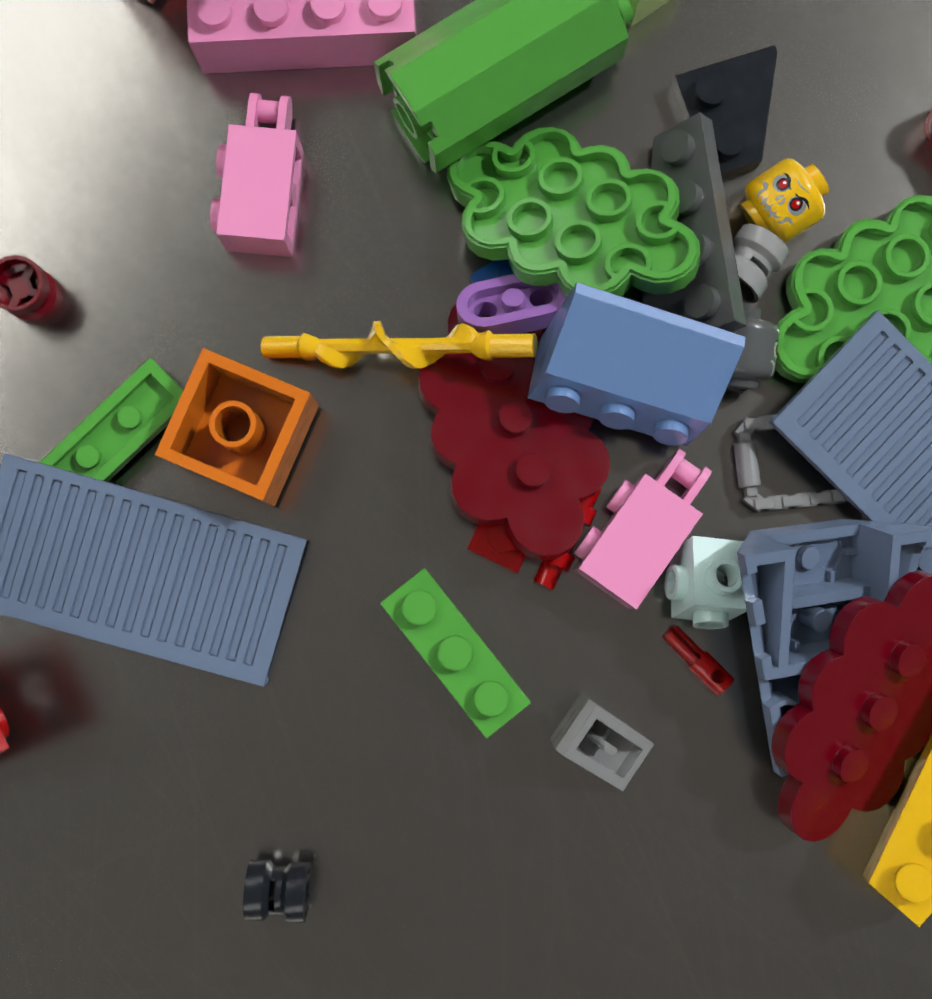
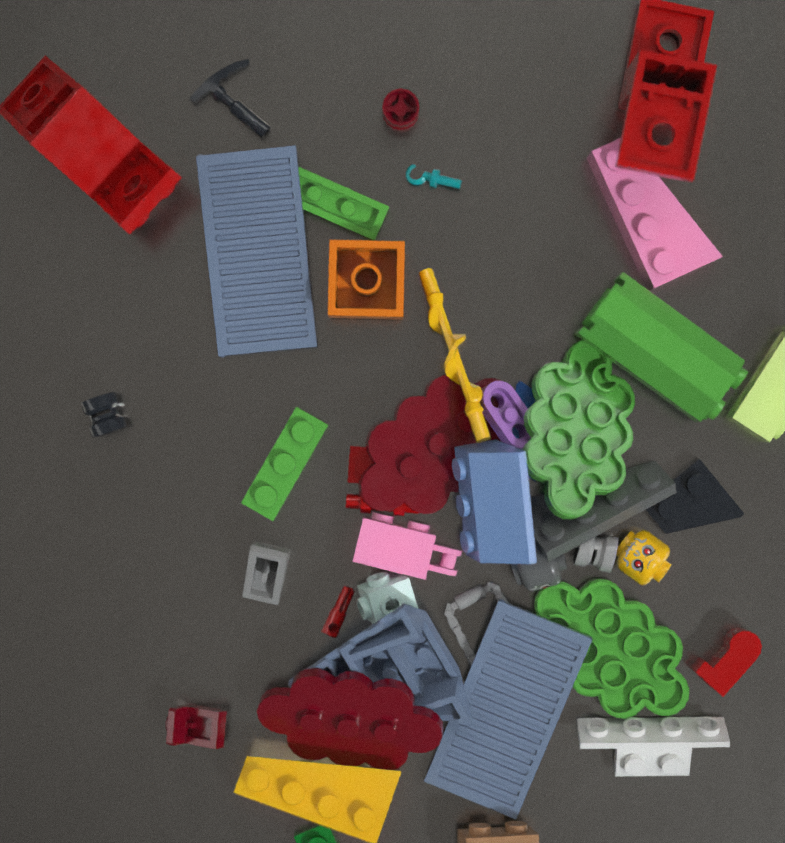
camera: 65 degrees right, 5 degrees up
bright pink brick [210,93,304,257] -> none
none -> dark red bracket [165,704,227,749]
none -> teal hand [405,164,462,189]

